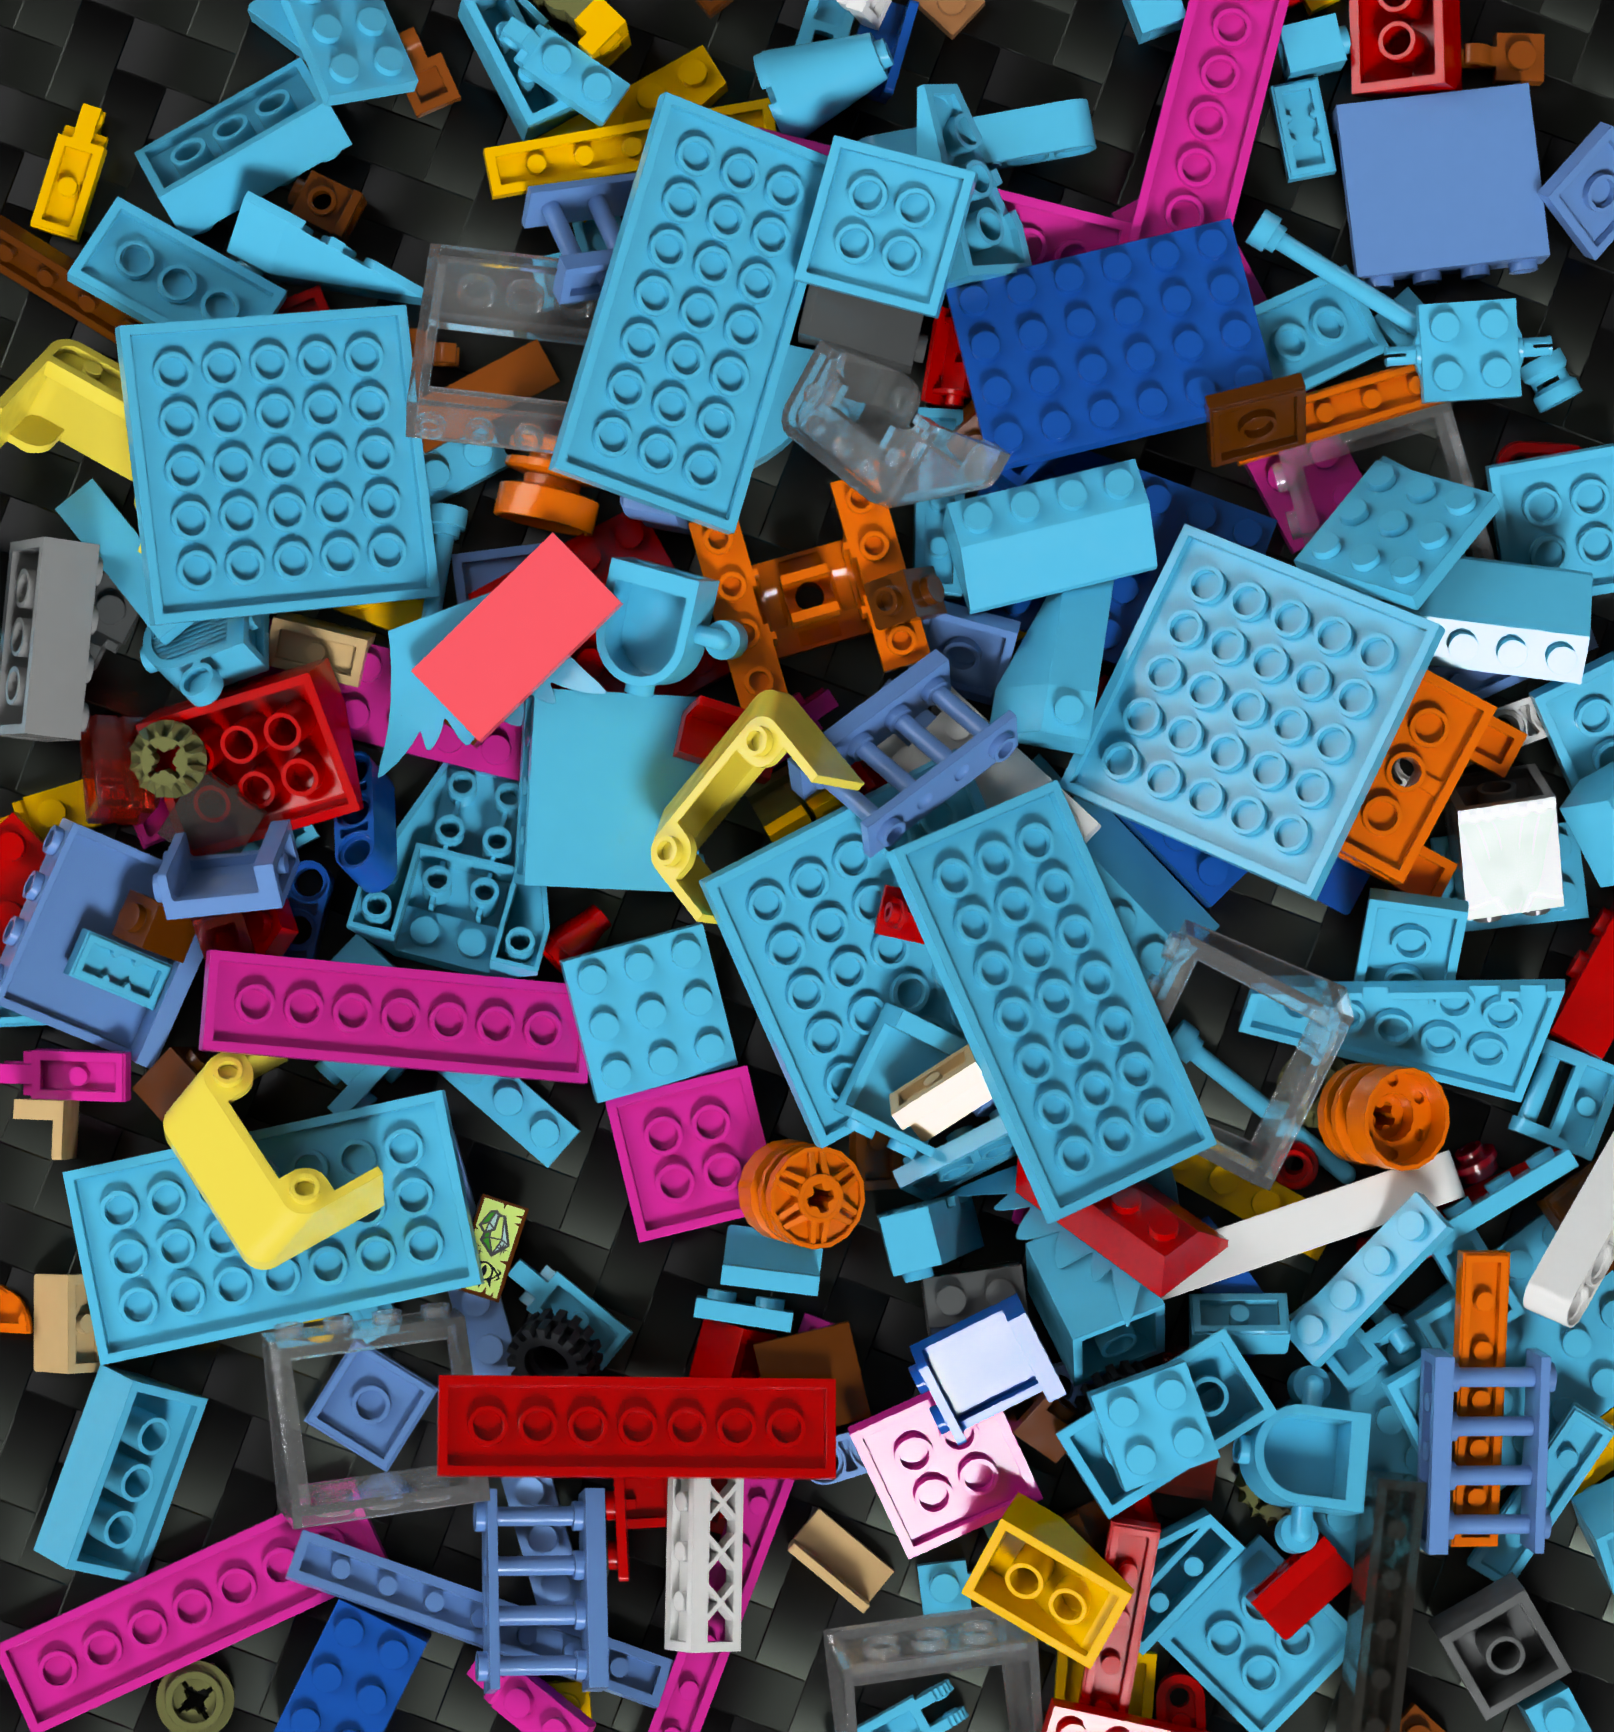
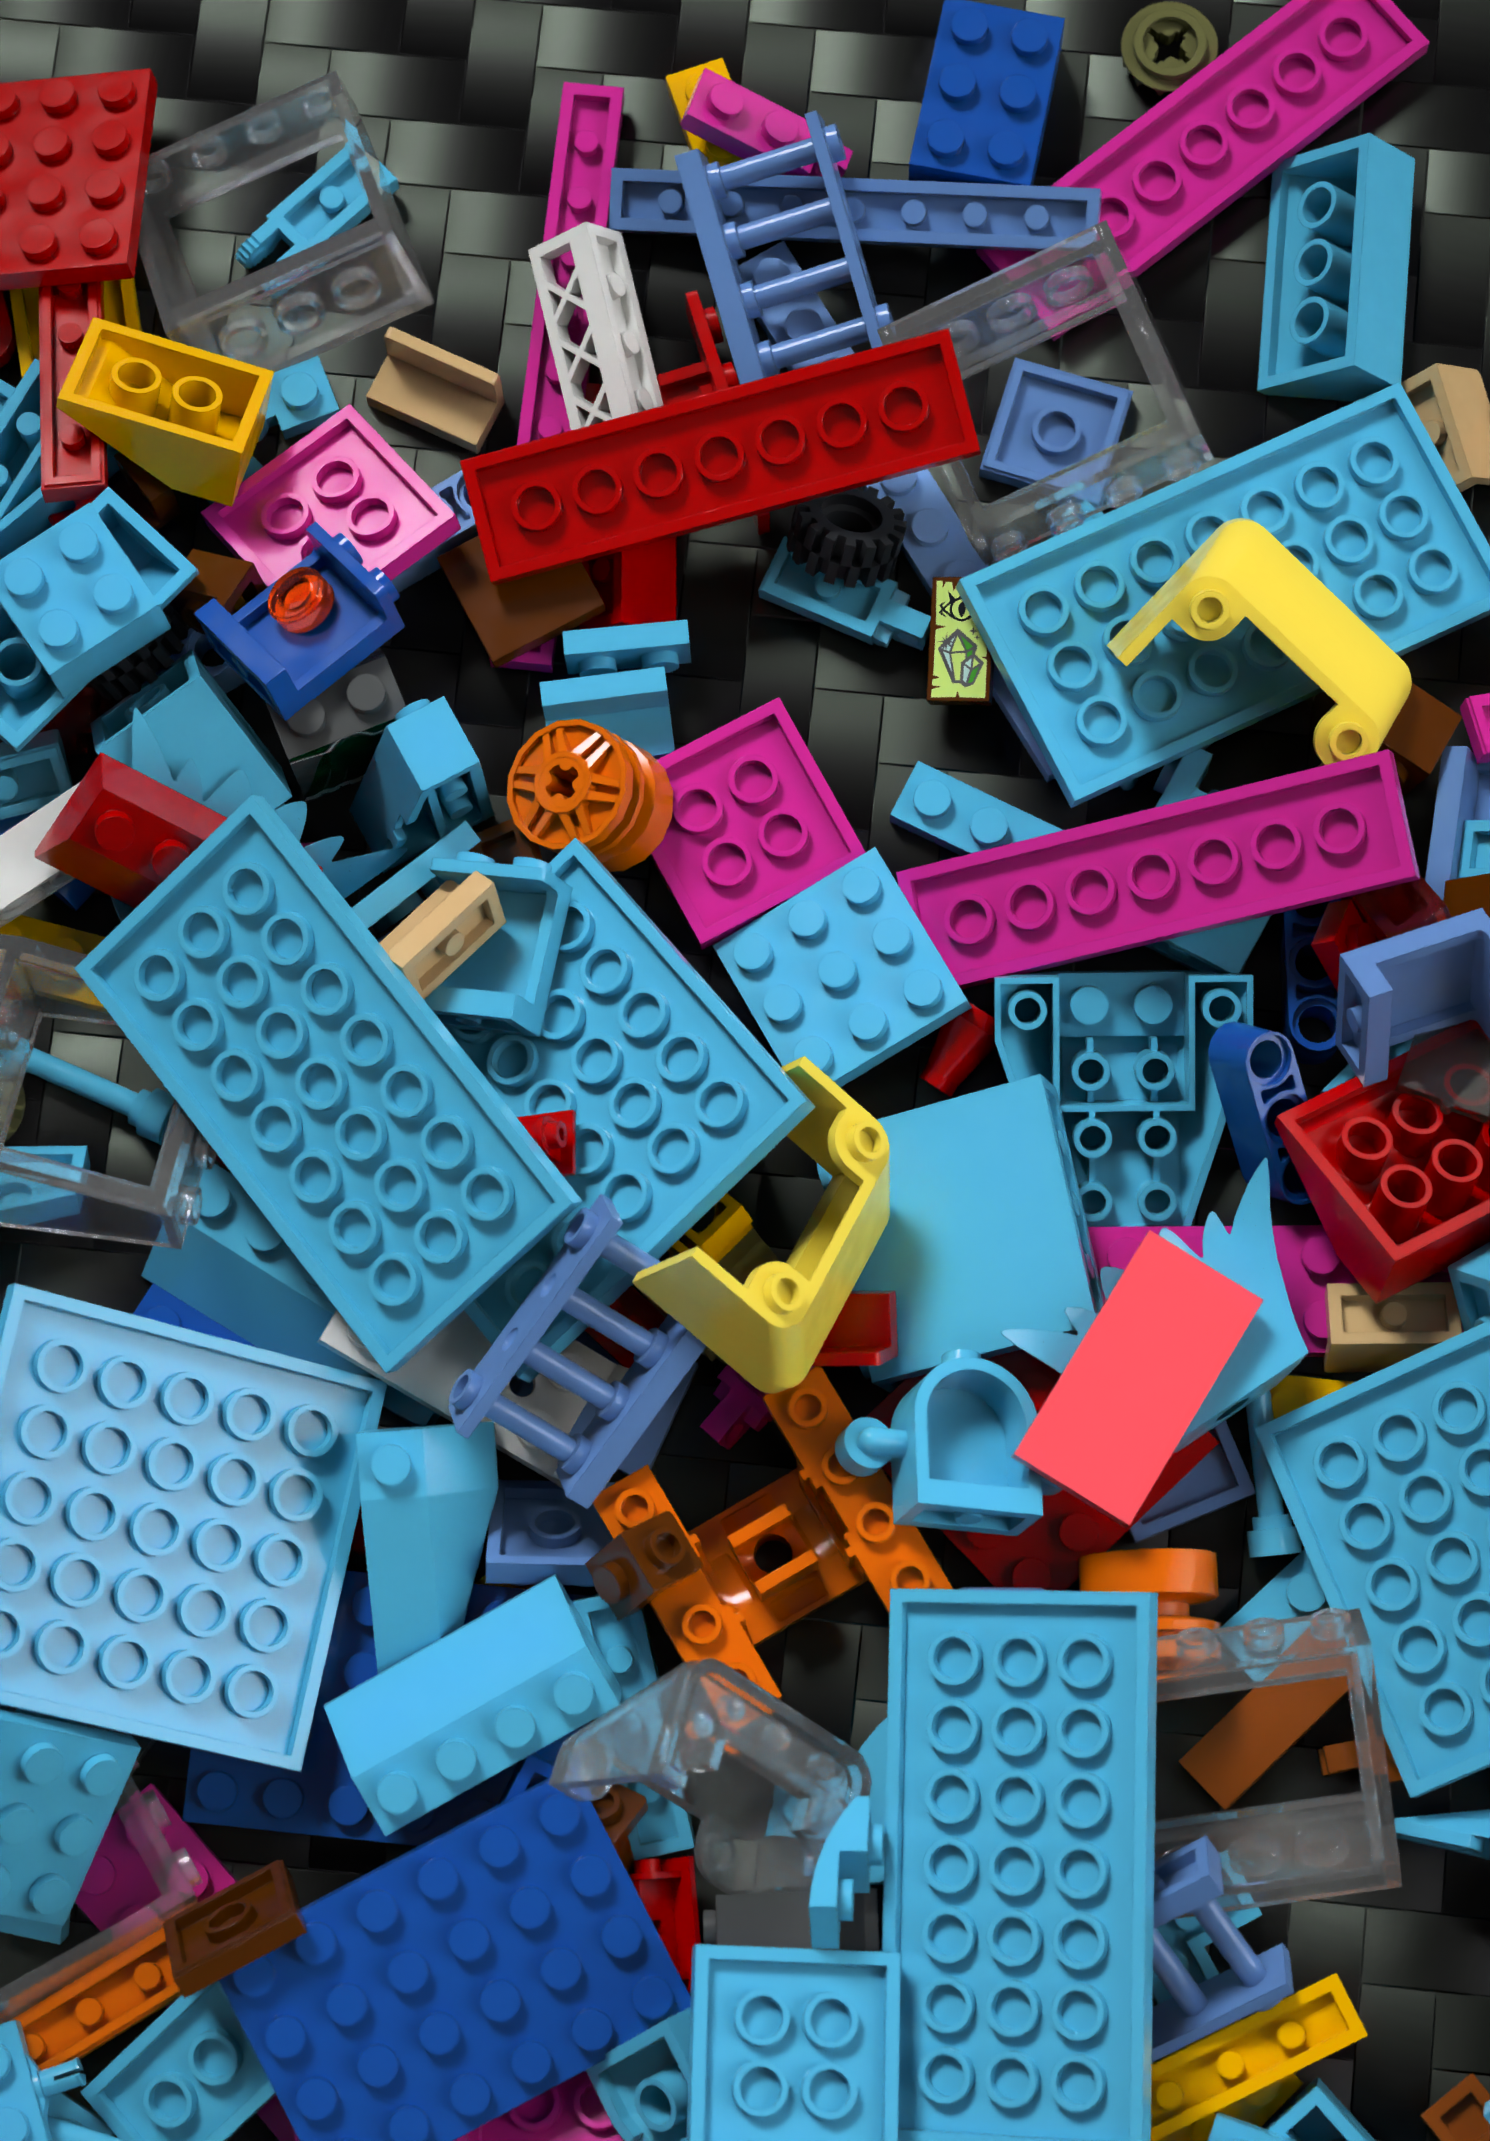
camera: 175 degrees right, 10 degrees down
none -> clear red tile [268,567,334,634]
none -> medium azure slope [809,1796,884,1949]

